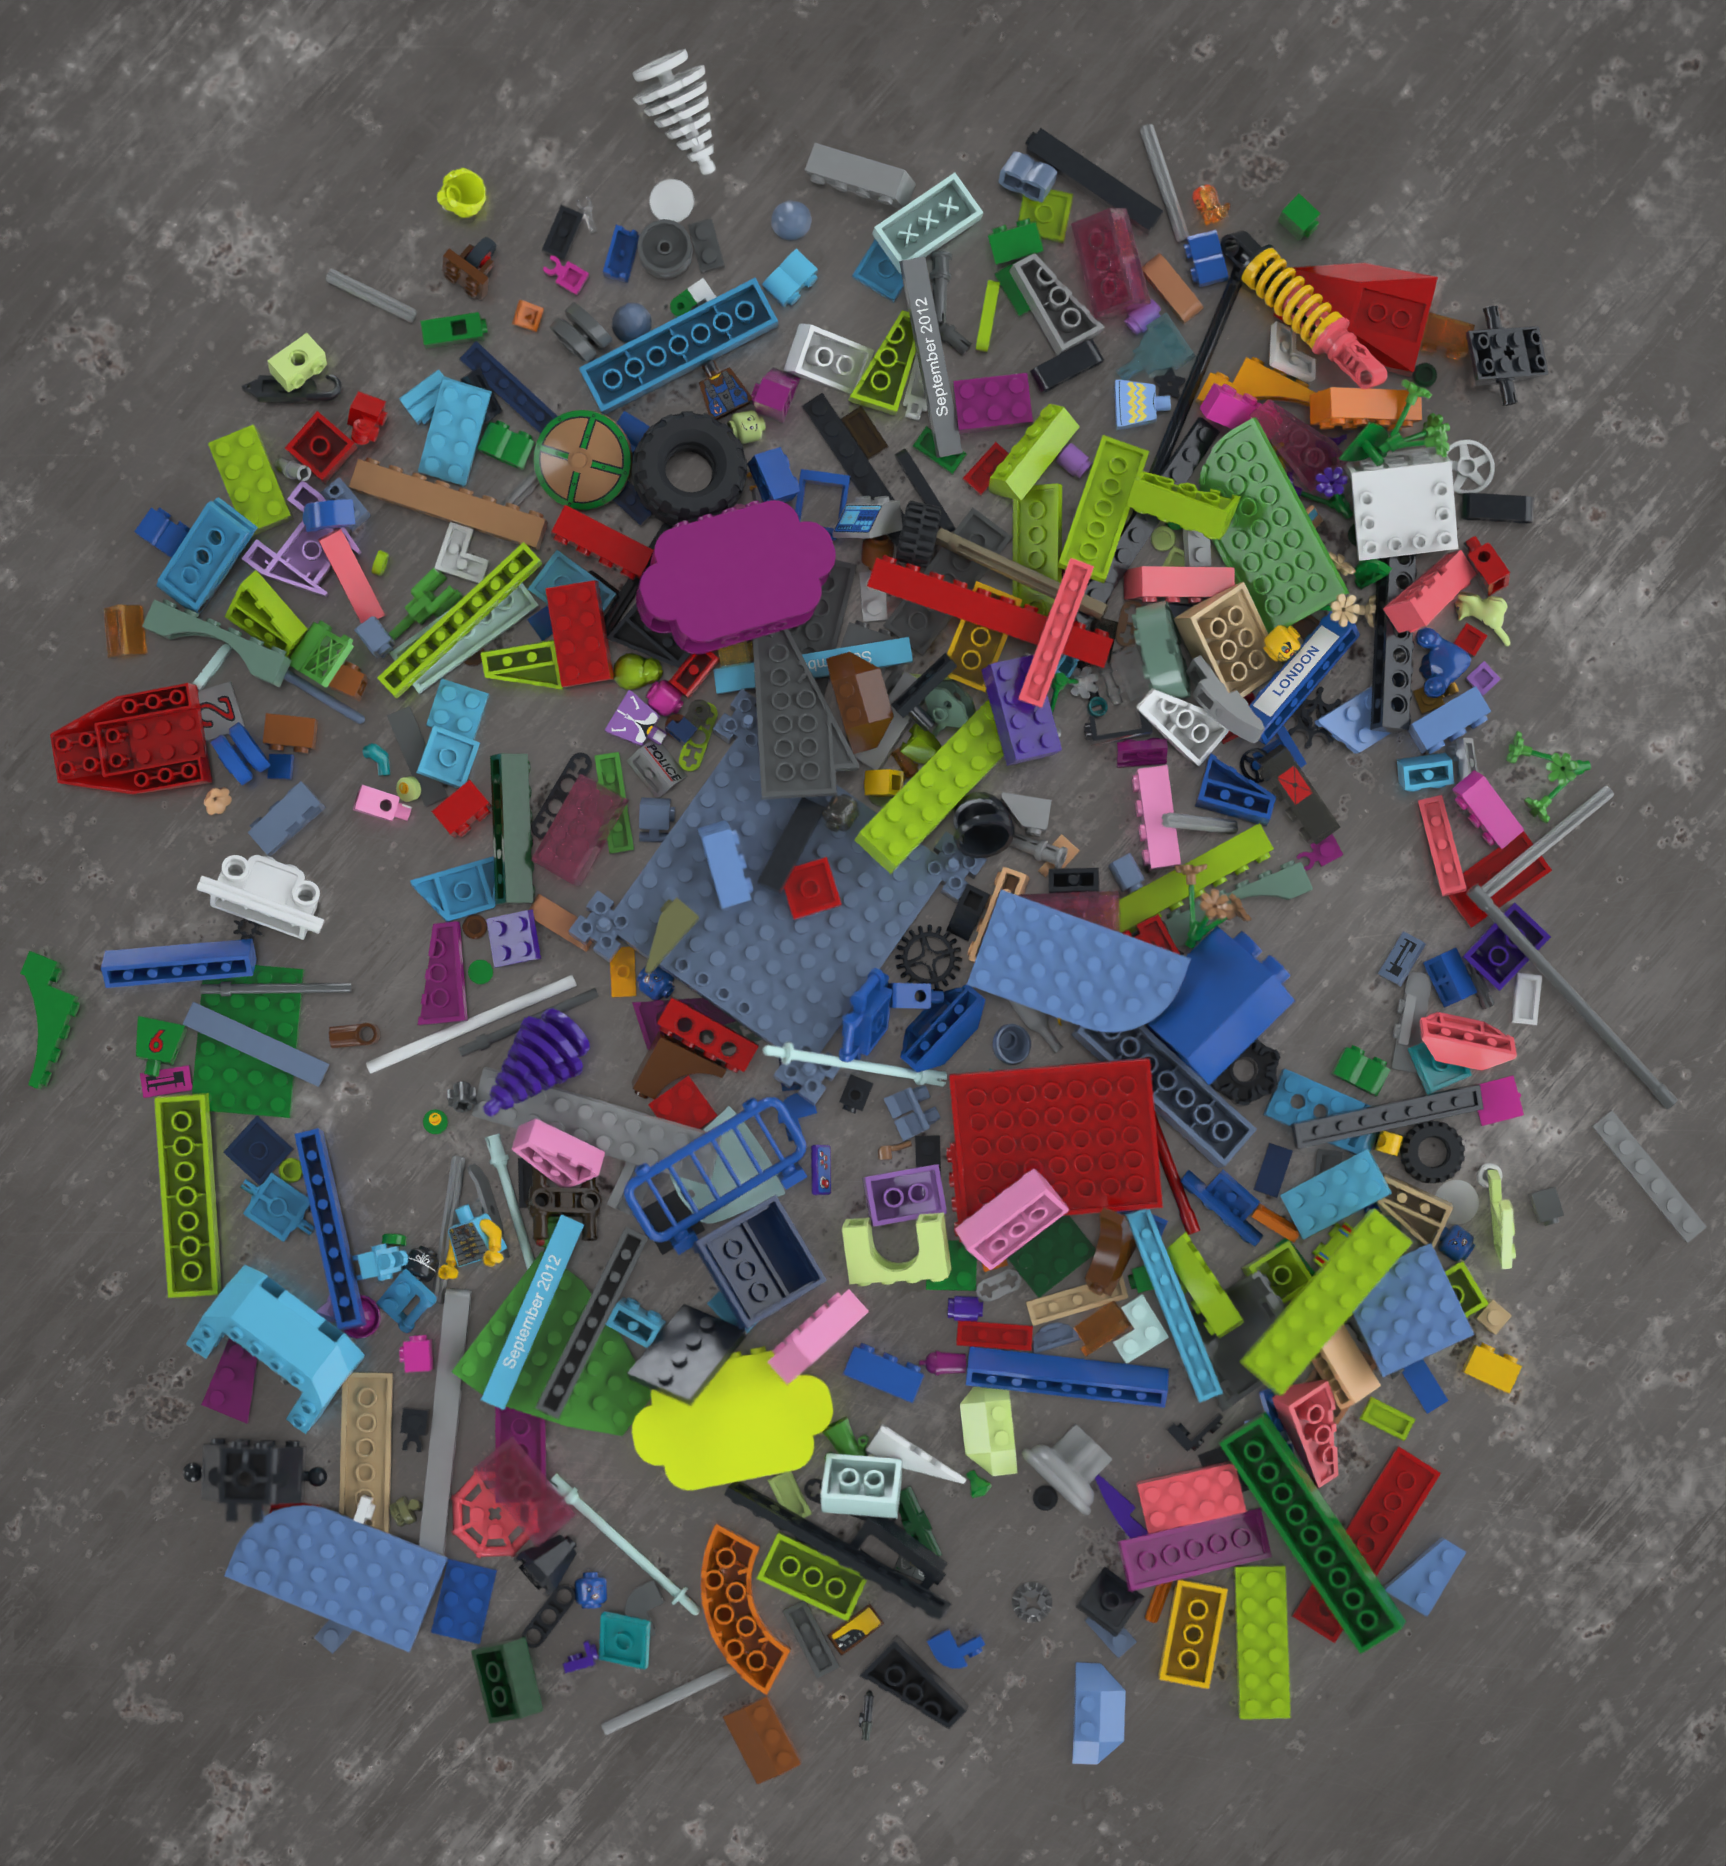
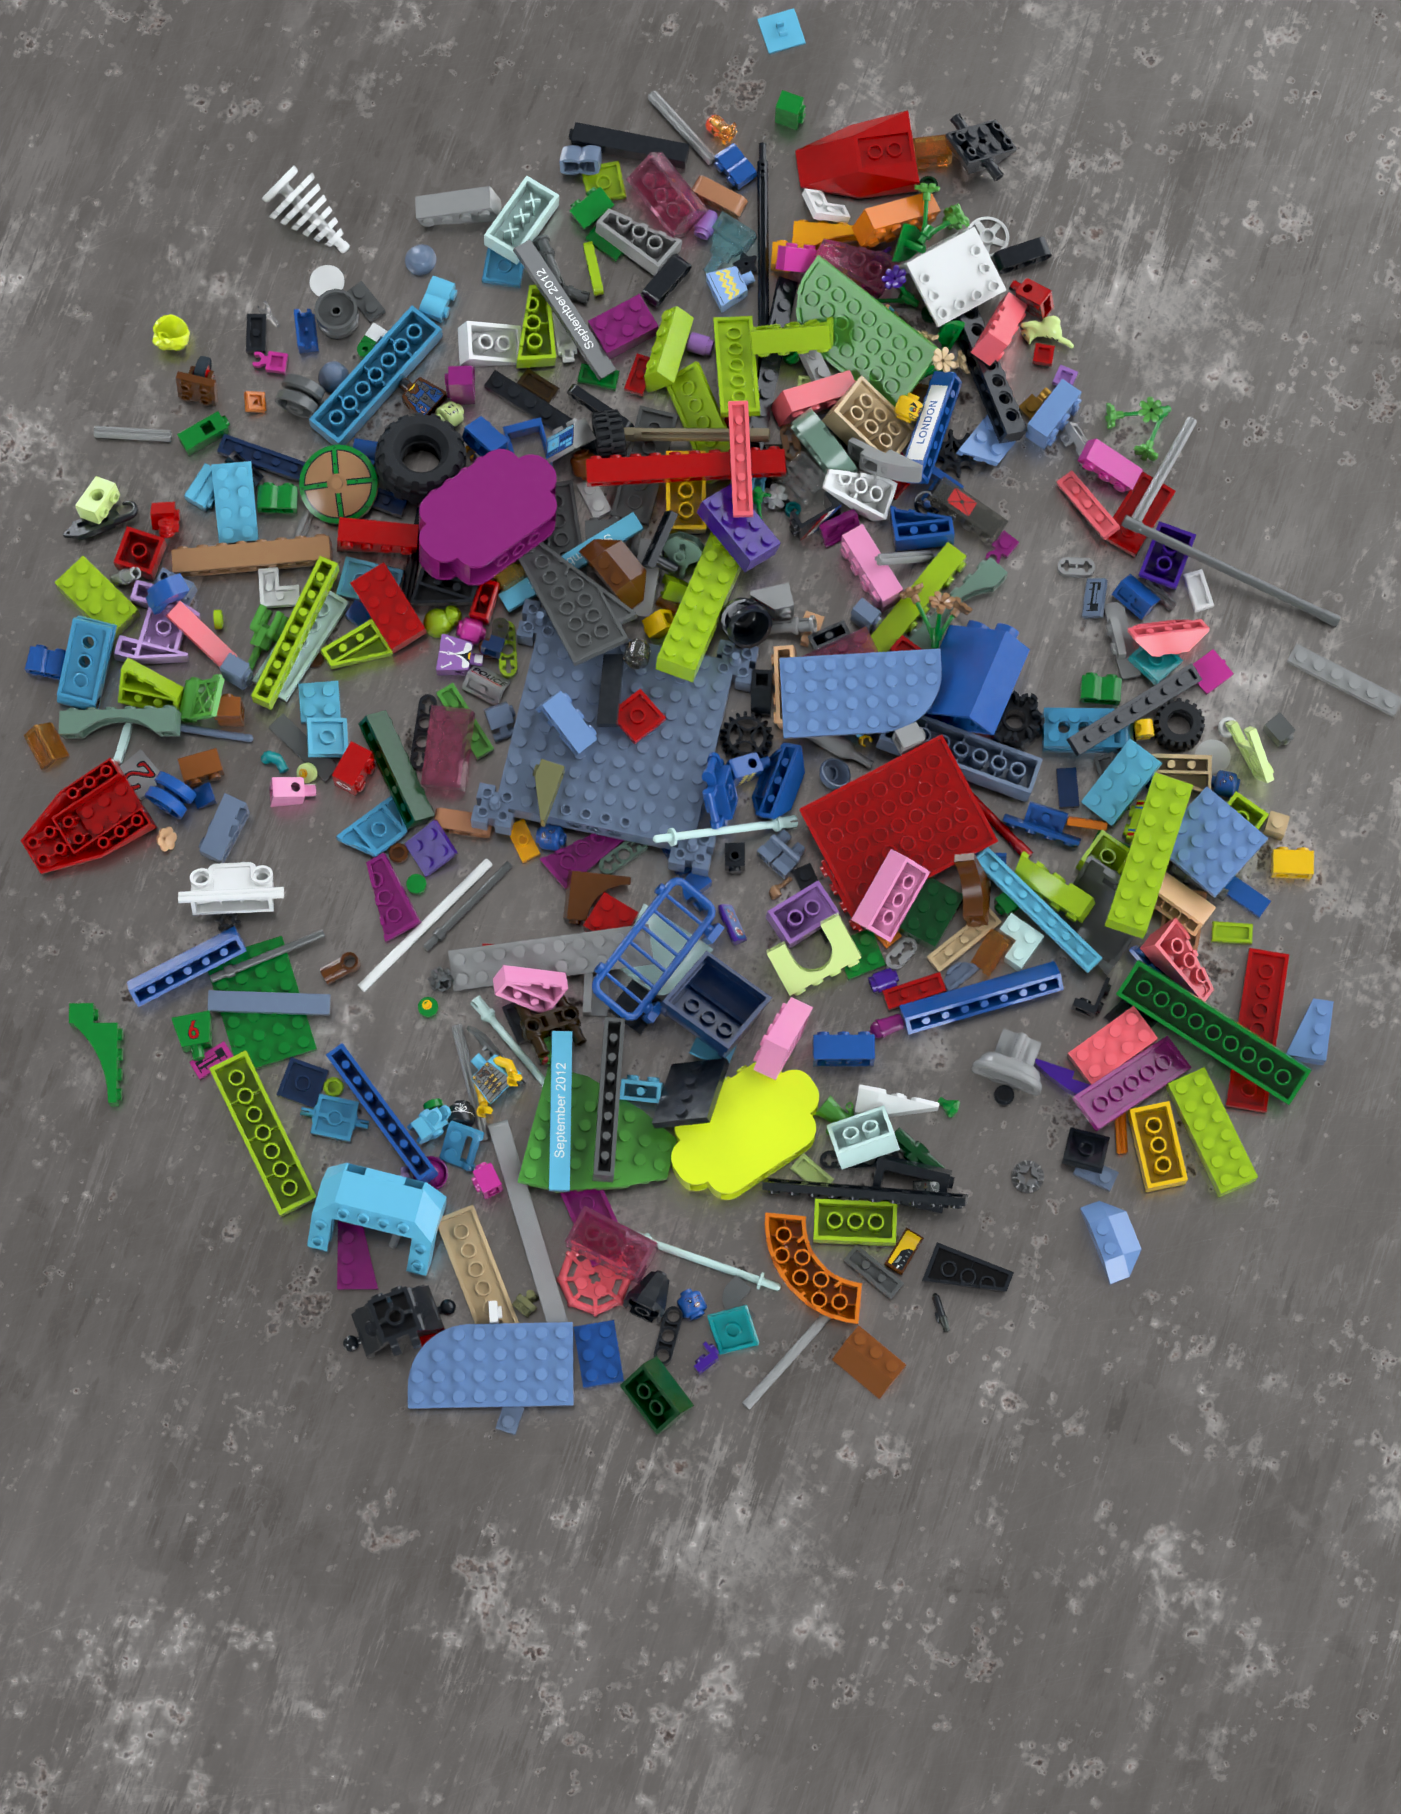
camera: 25 degrees left, 10 degrees down
black brick [400,1407,431,1452] -> none
dark purple plant [482,1008,590,1117] -> none
red brick [657,996,759,1073] -> none
blue brick [927,1628,985,1669] -> none
yellowish green wedge [960,1386,1018,1476] -> none
yellowish green tile [1150,526,1176,552] -> none
piece [1220,231,1387,389] -> none
medium azure brick [1397,753,1454,791] -> none
blue head [1415,627,1471,698] -> none
none -> medium azure piece [757,8,806,54]
none -> light grey brick [892,722,926,755]
none -> light grey beam [1057,557,1095,578]

